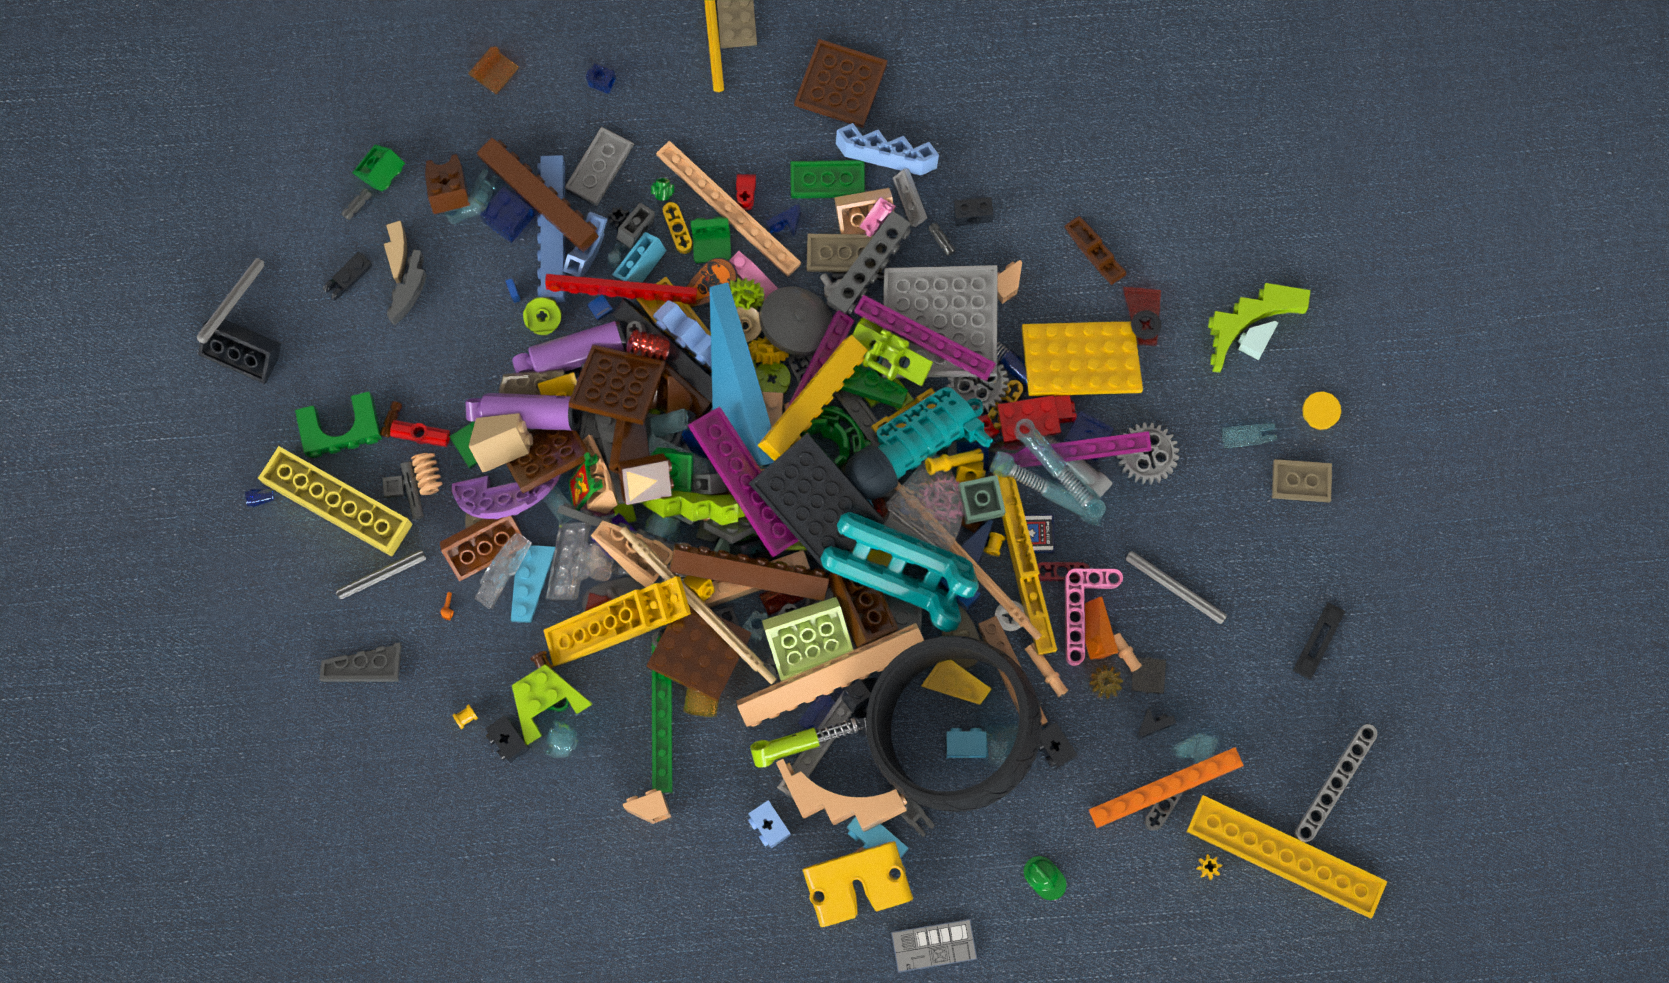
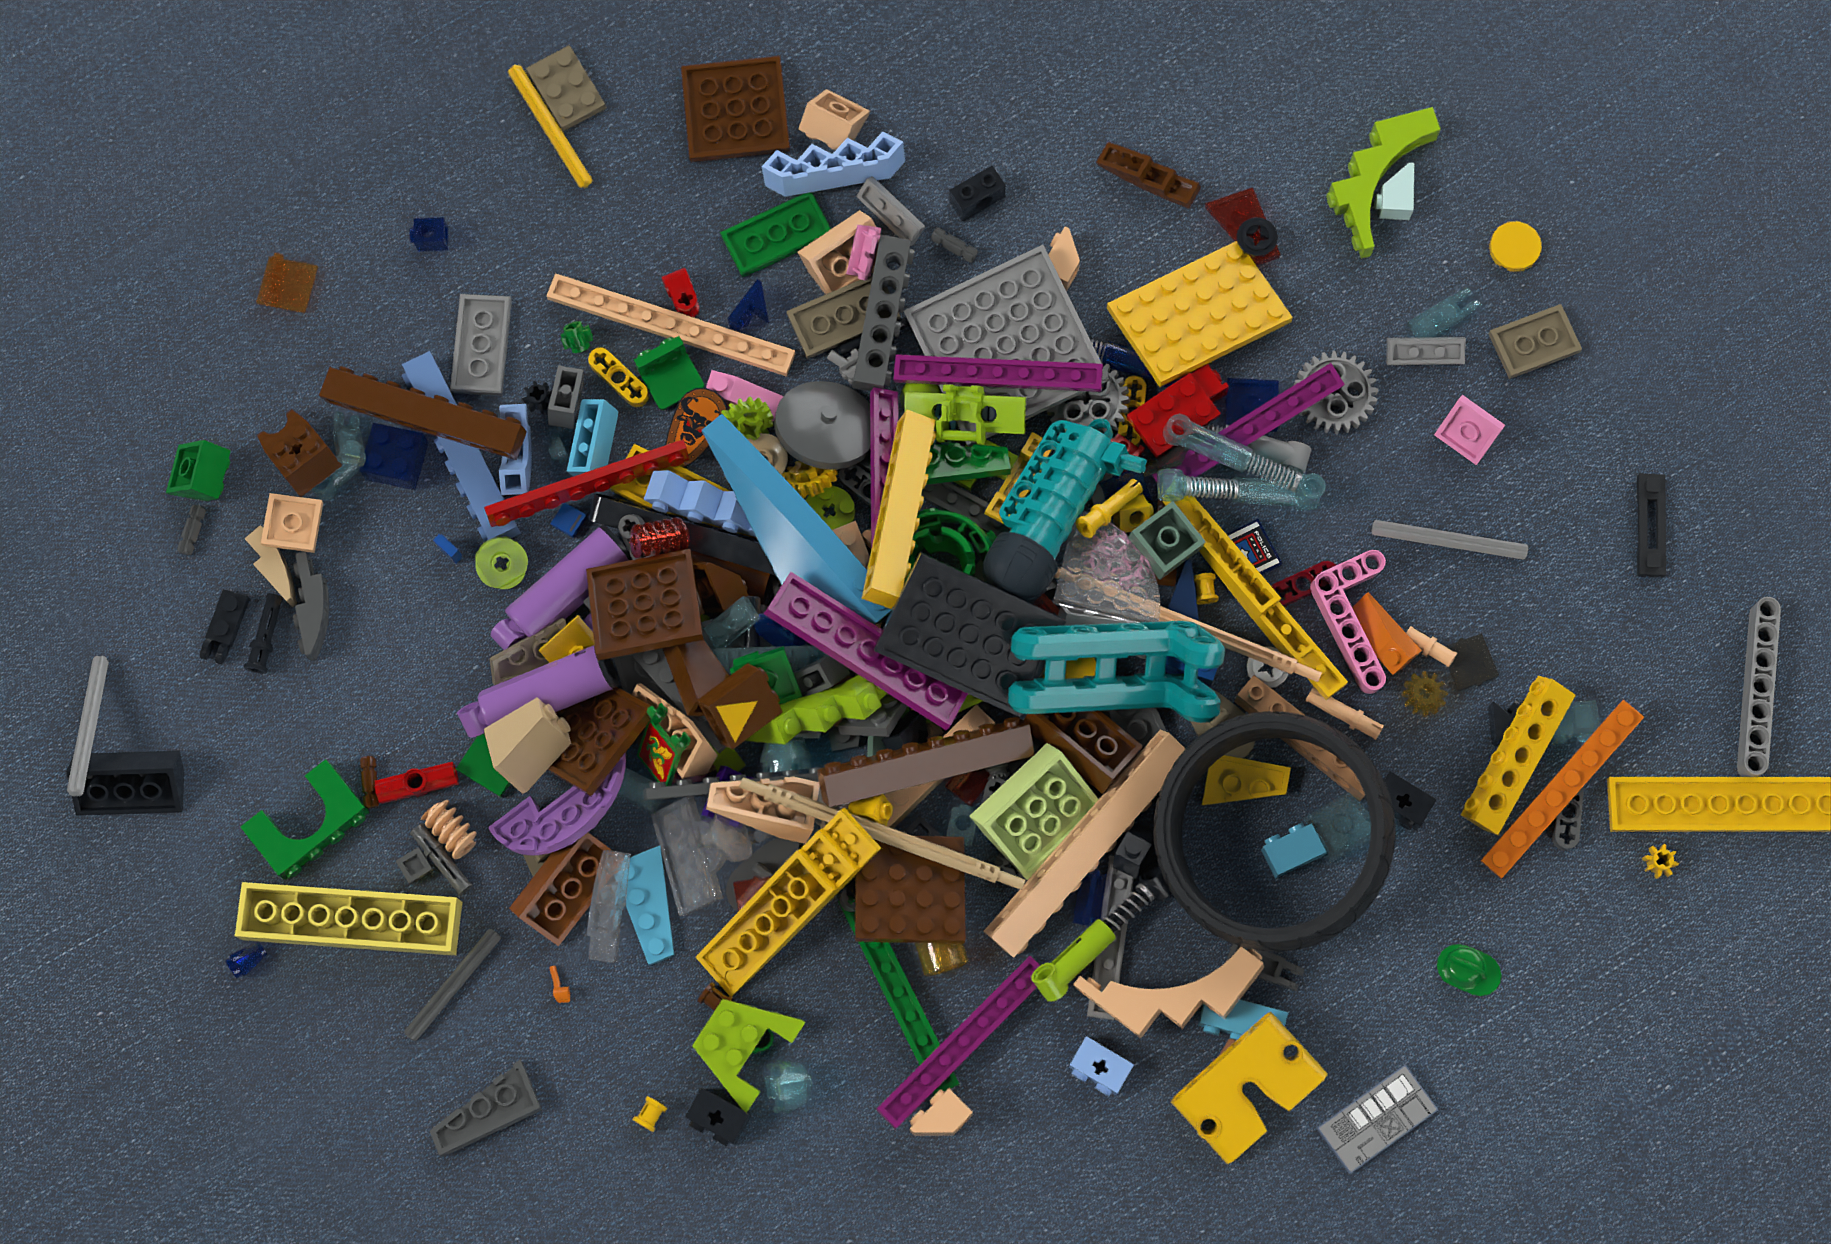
camera: 25 degrees left, 0 degrees up
none -> black pin [244,593,283,674]
none -> light nougat tile [261,493,323,553]
none -> light nougat slope [799,89,870,150]
none -> magenta plate [876,956,1040,1130]
none -> dark grey bush [985,763,1011,781]
none -> light grey tile [1386,337,1466,365]
none -> bright pink tile [1434,395,1505,465]
none -> yellow brick [1461,676,1576,835]

